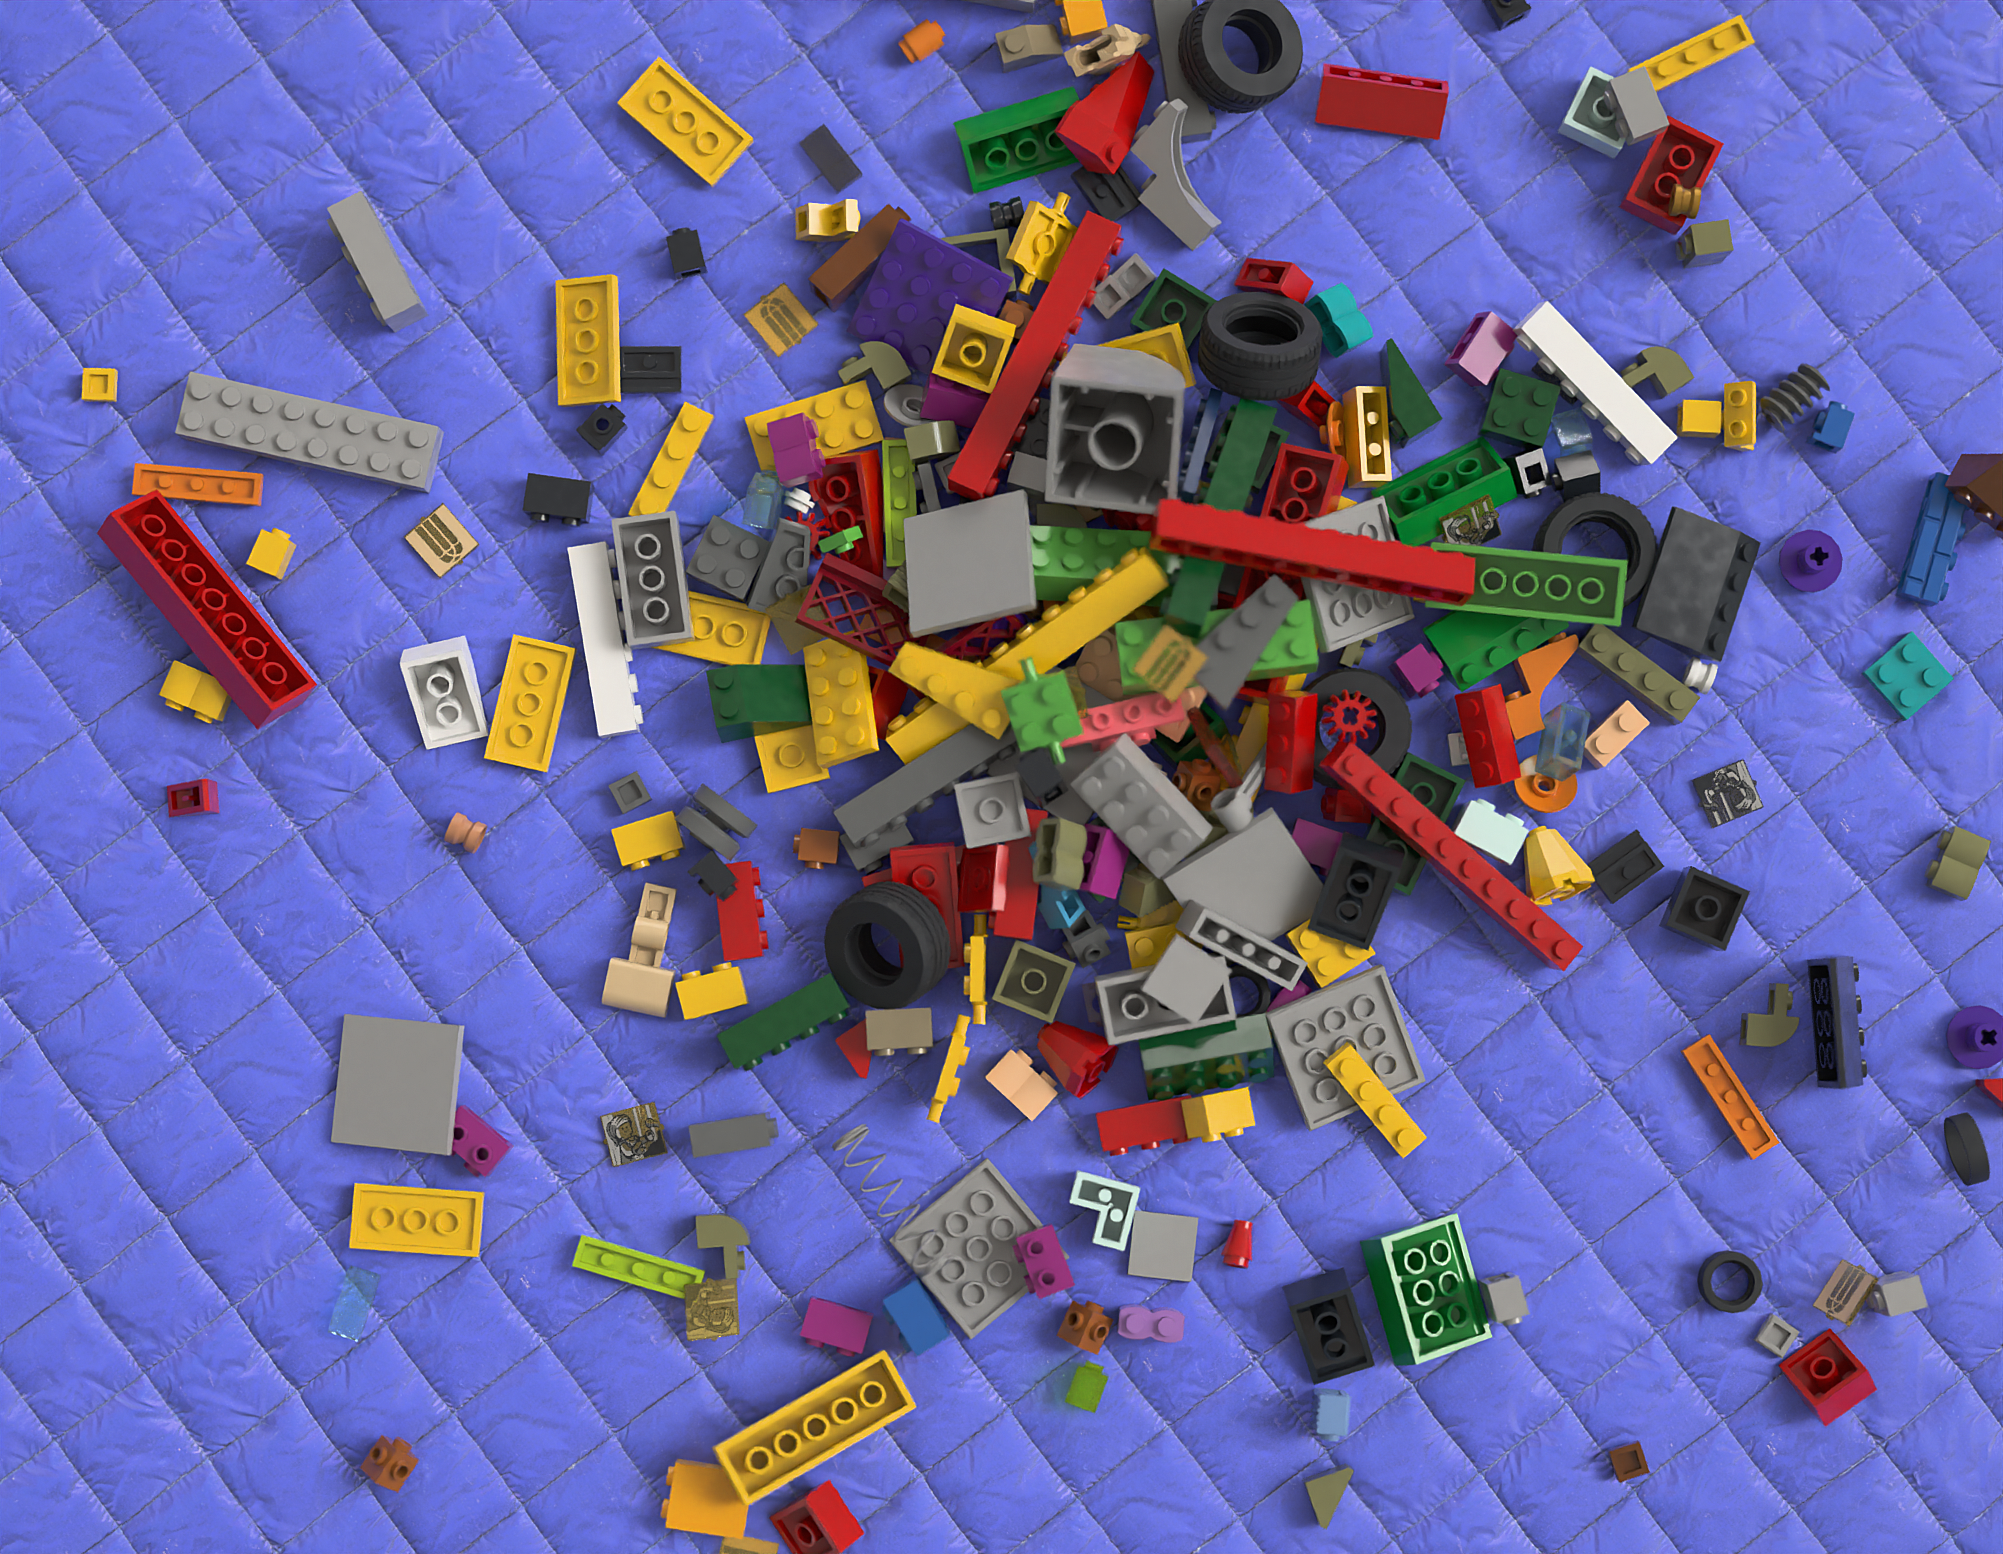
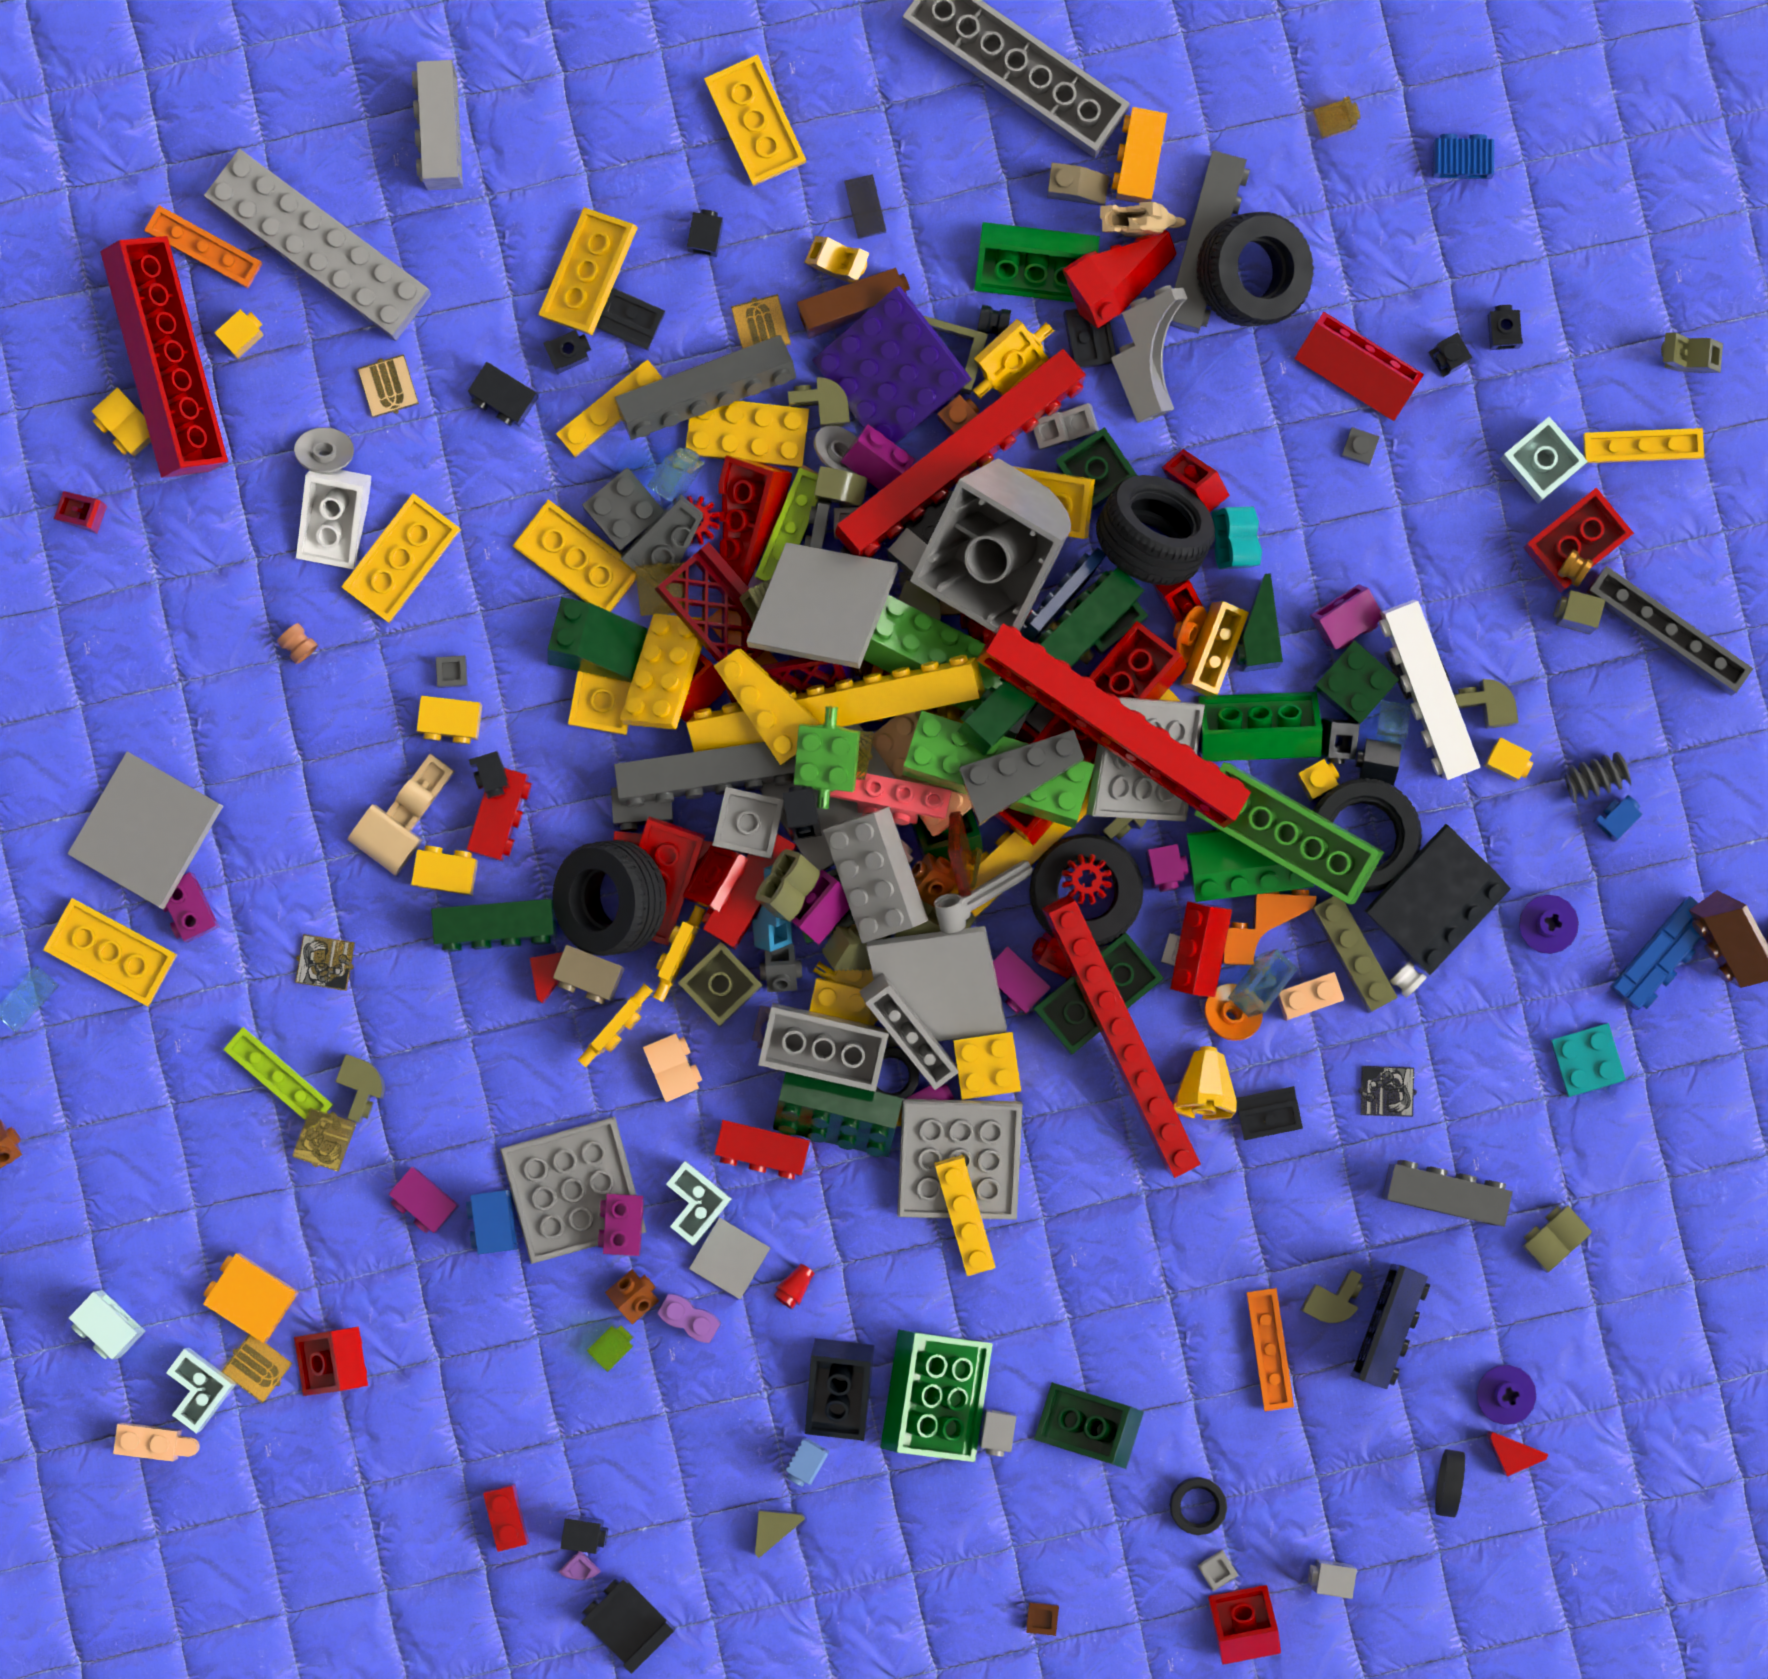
camera: 30 degrees right, 0 degrees up
yellow plate [82,368,118,402] -> none
white brick [568,541,644,738] -> none
light grey brick [611,511,695,650] -> none
dark grey wheel [675,783,758,861] -> none
dark grey brick [689,1112,779,1158] -> none
yellow brick [712,1350,917,1506] -> none
magenta brick [767,412,826,488] -> none
white plate [783,487,814,514] -> none
dark orange brick [793,828,841,869] -> none
bright green plate [818,525,863,555] -> none
light grey piece [832,1124,954,1280] -> none
orange brick [897,18,946,64] -> none
yellow brick [932,304,1016,394] -> none
red cone [1037,1021,1119,1100] -> none
clear yellow piece [1131,624,1208,703] -> none
light grey tile [1140,934,1231,1025] -> none
yellow brick [1181,1087,1255,1143] -> none
red brick [1264,689,1318,794] -> none
black slope [1308,831,1405,951] -> none
piece [1439,494,1502,546] -> none
light aqua brick [1450,798,1529,866] -> none
light grey brick [1603,66,1669,146] -> none
black brick [1659,866,1750,951] -> none
yellow bracket [1724,381,1756,451] -> none
piece [1812,1259,1879,1327] -> none
none -> light grey dish [294,428,354,473]
none -> dark grey brick [615,335,796,440]
none -> dark green slope [1034,1382,1144,1469]
none -> yellow brick [1296,759,1340,802]
none -> dark grey plate [1341,427,1379,466]
none -> dark grey brick [1382,1160,1513,1227]
none -> black brick [1428,332,1472,378]
none -> dark grey brick [1585,566,1754,696]

